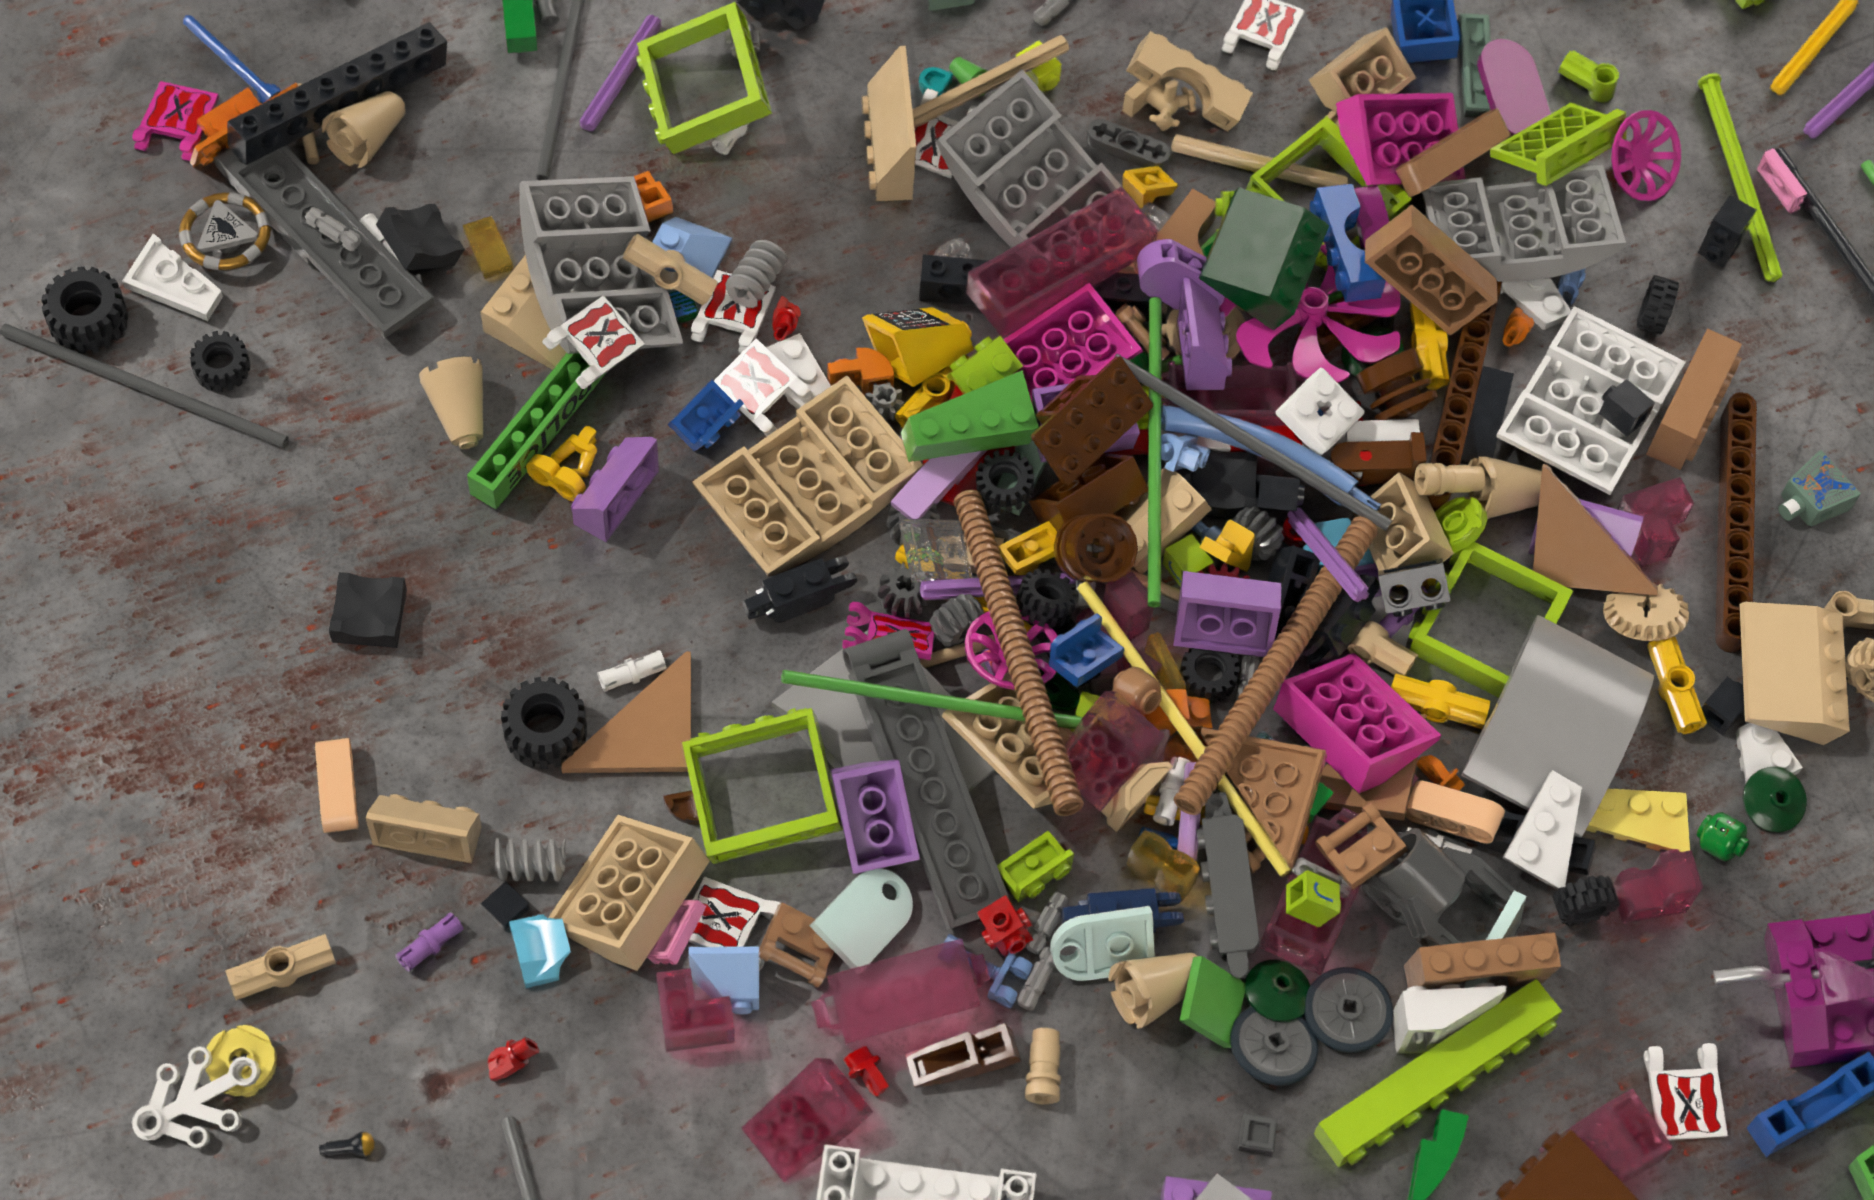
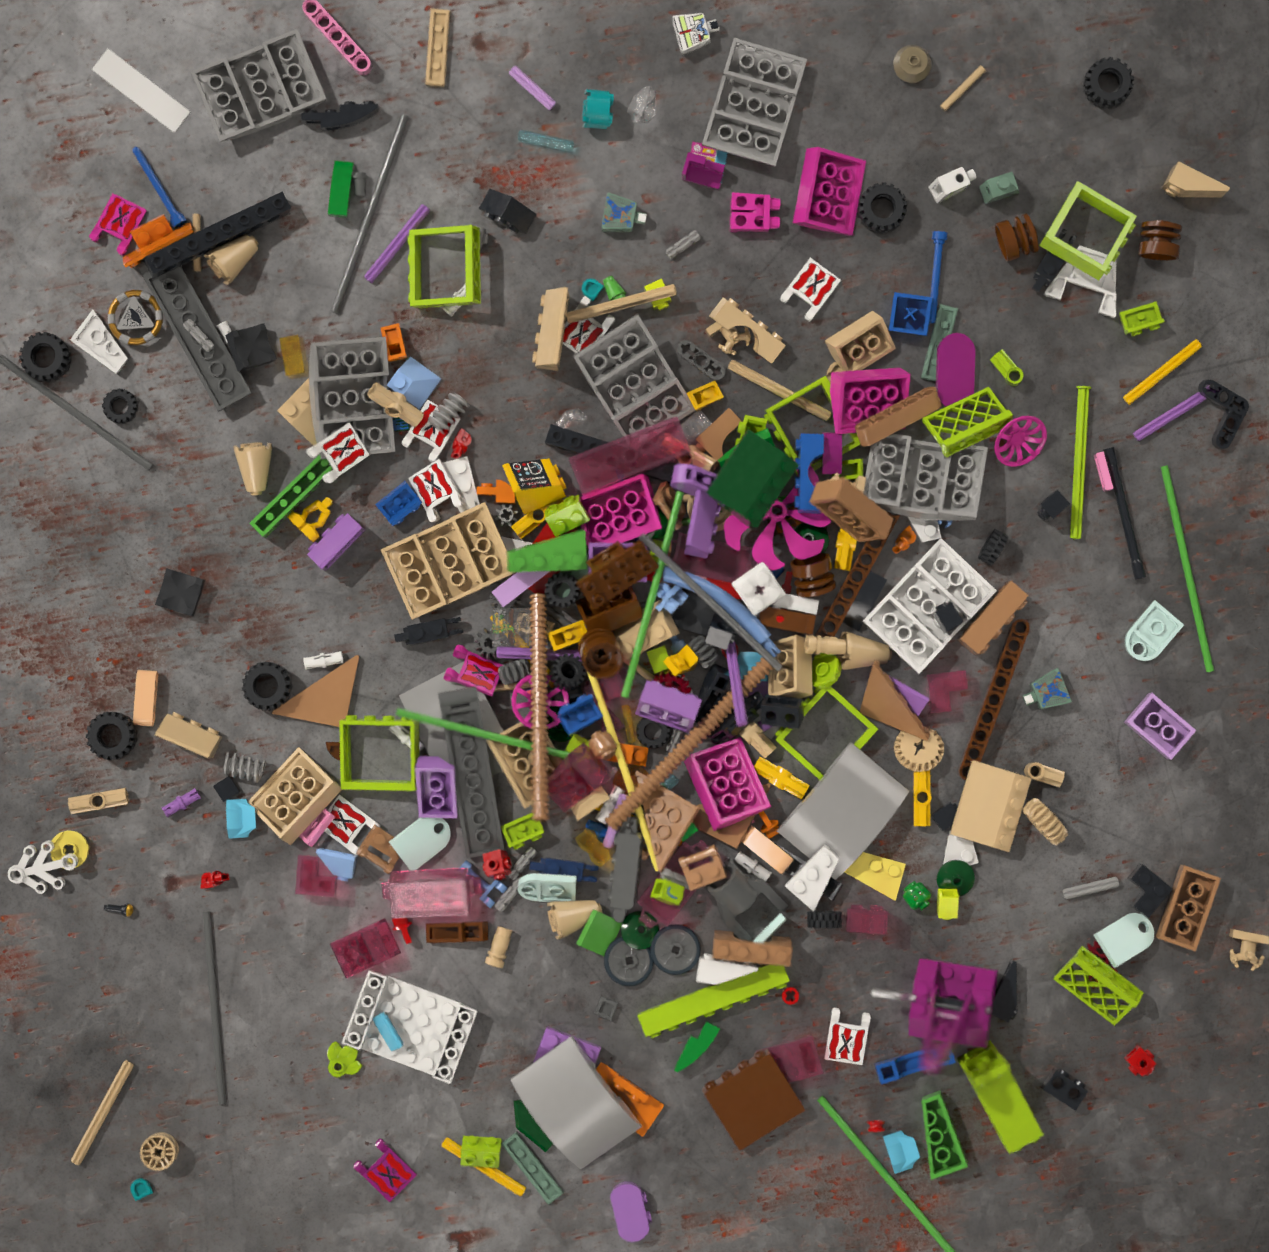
camera: 20 degrees right, 25 degrees up
none -> black tyre [86,712,137,760]
none -> white pin [388,726,424,752]
none -> red bush [782,987,799,1005]
none -> neon yellow brick [937,889,959,920]

